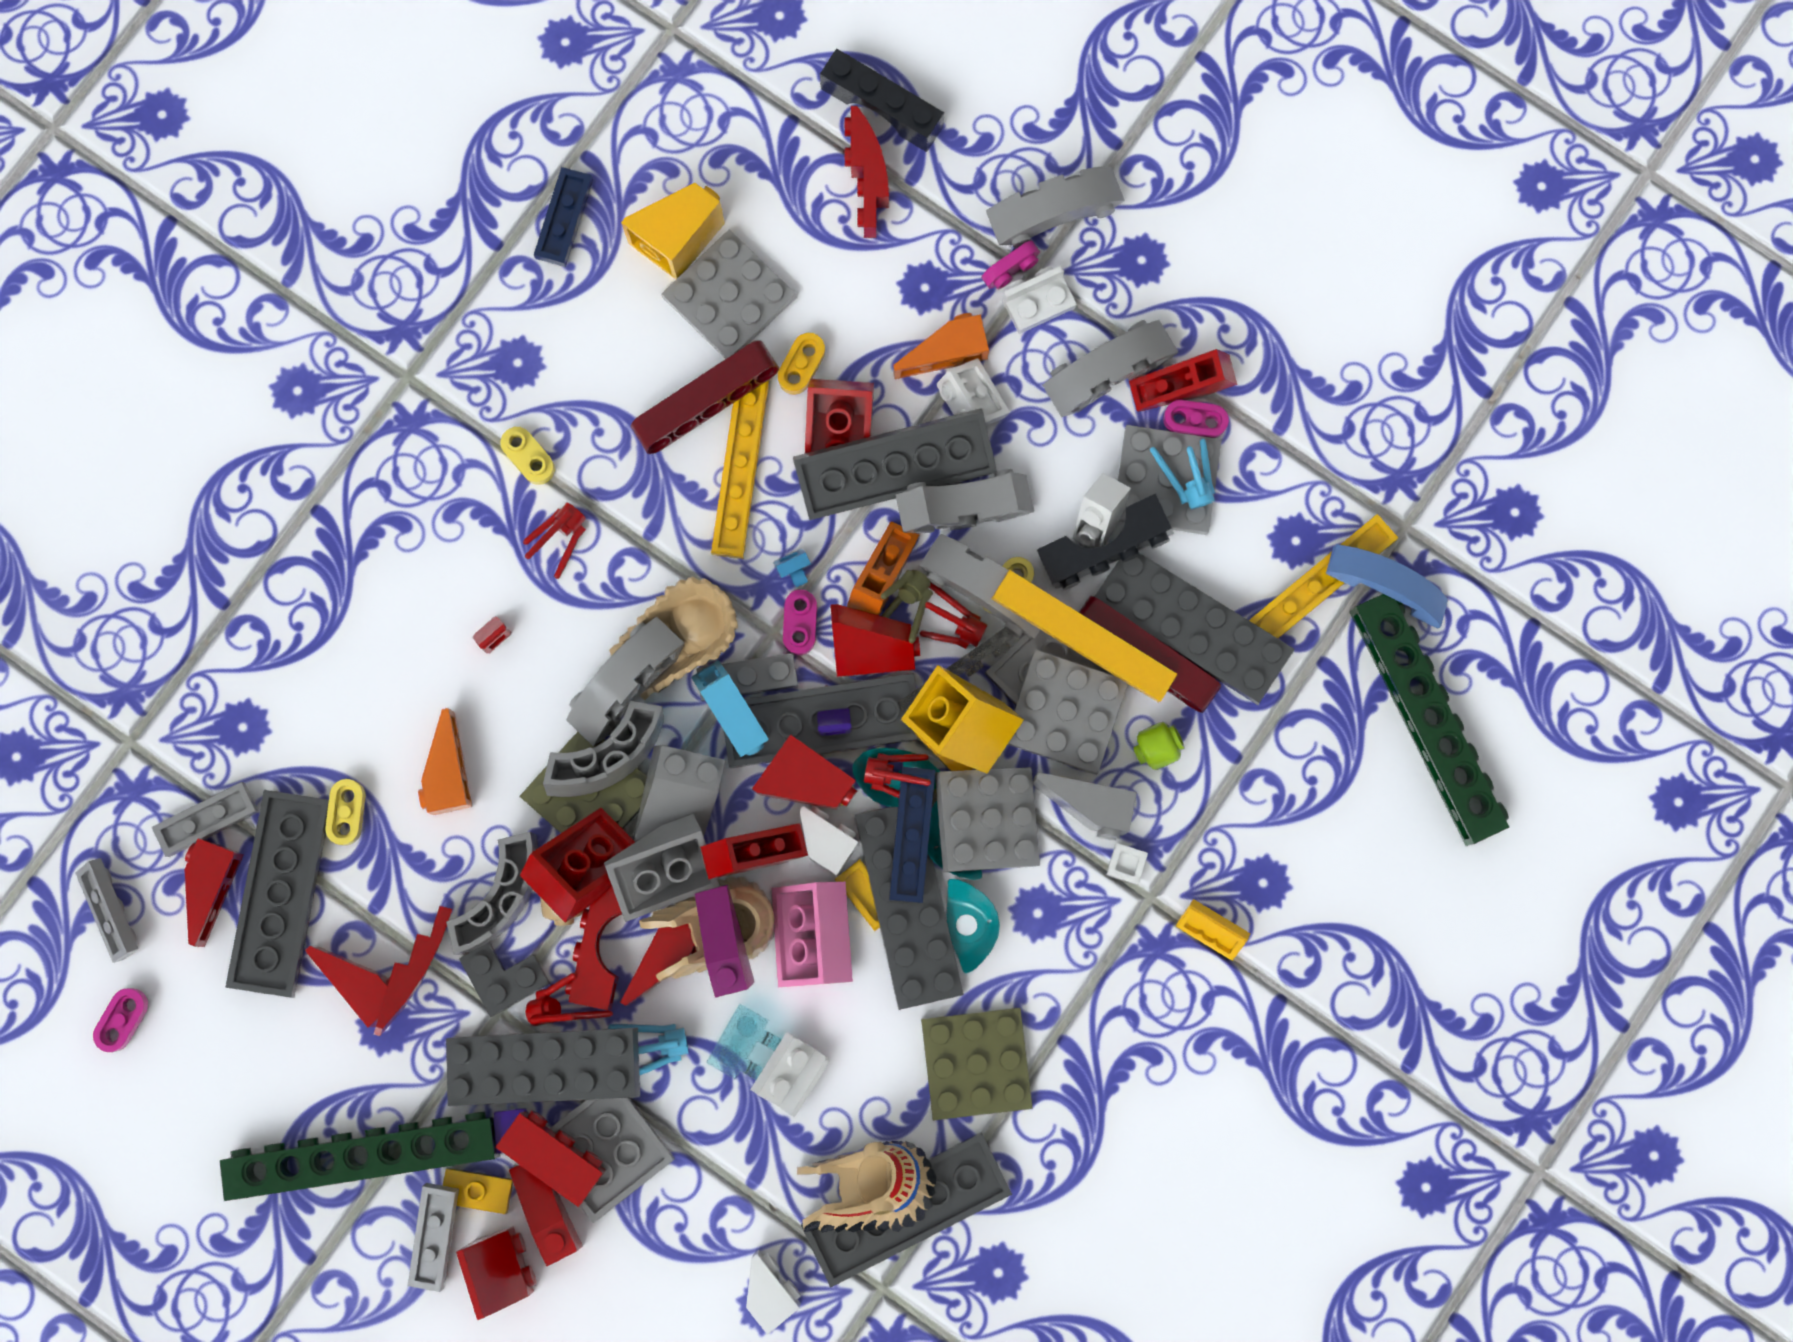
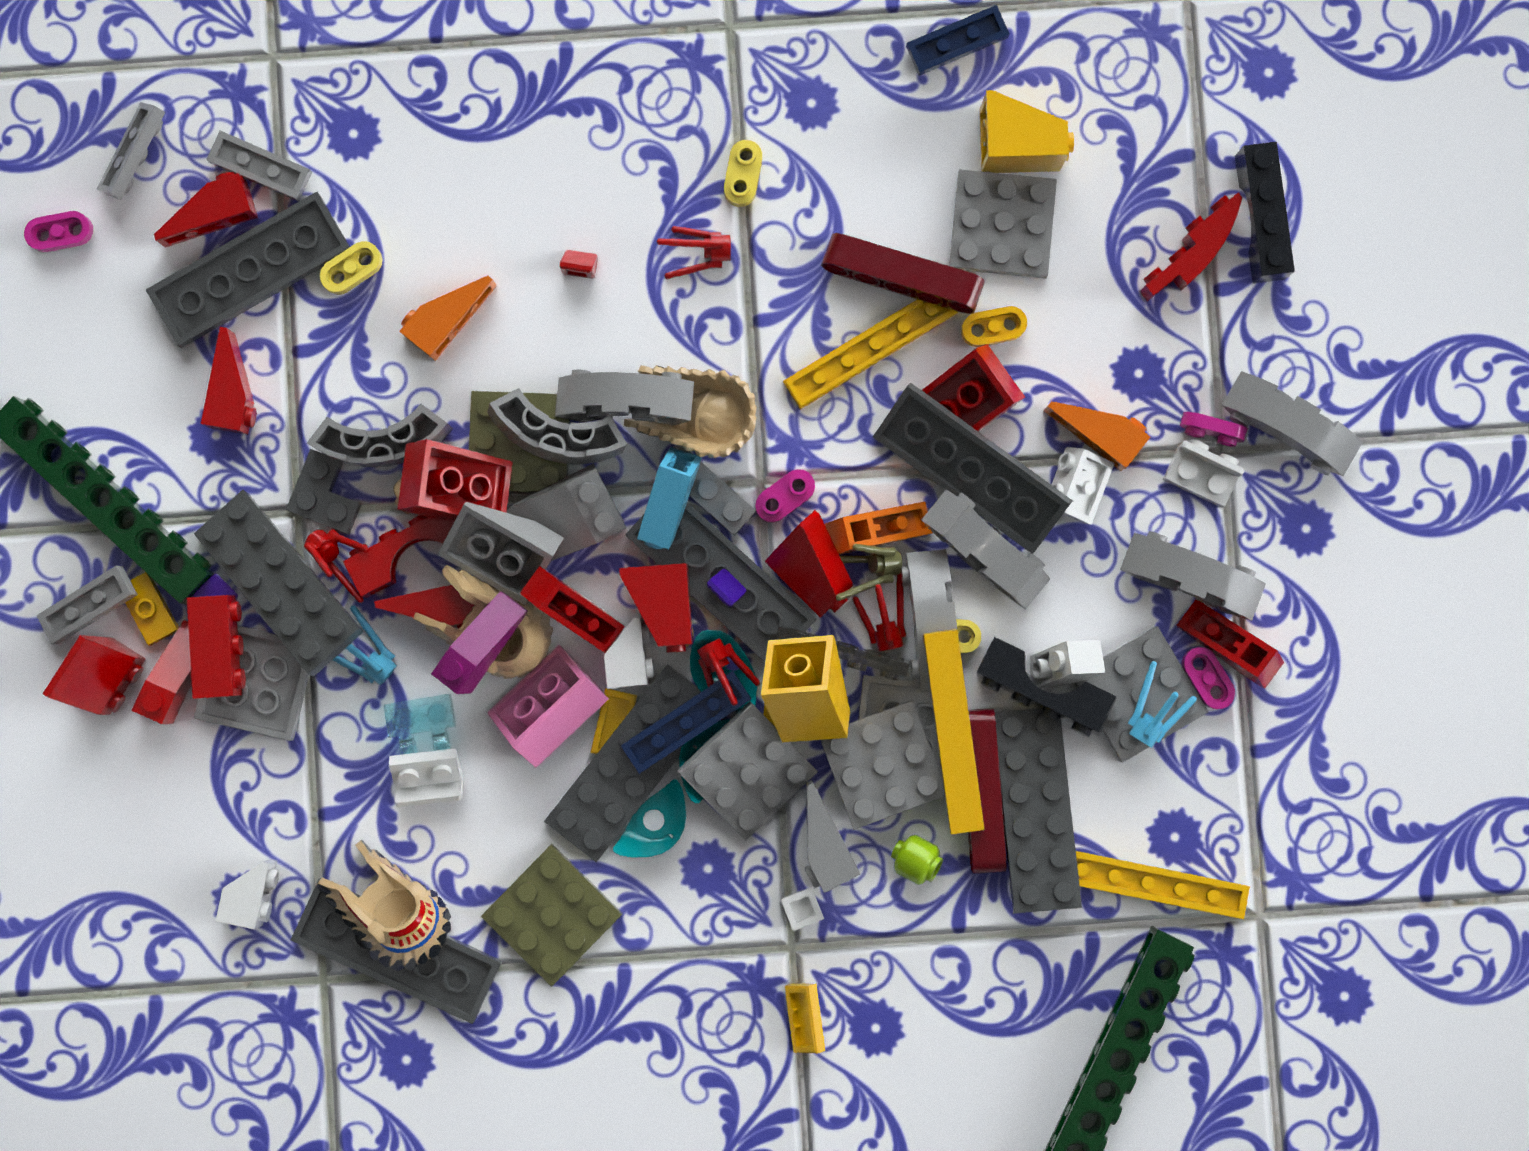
camera: 55 degrees right, 5 degrees up
red slope [373,906,453,1036] -> none
dark azure tile [773,549,811,588] -> none
medium blue slope [1326,544,1448,629] -> none

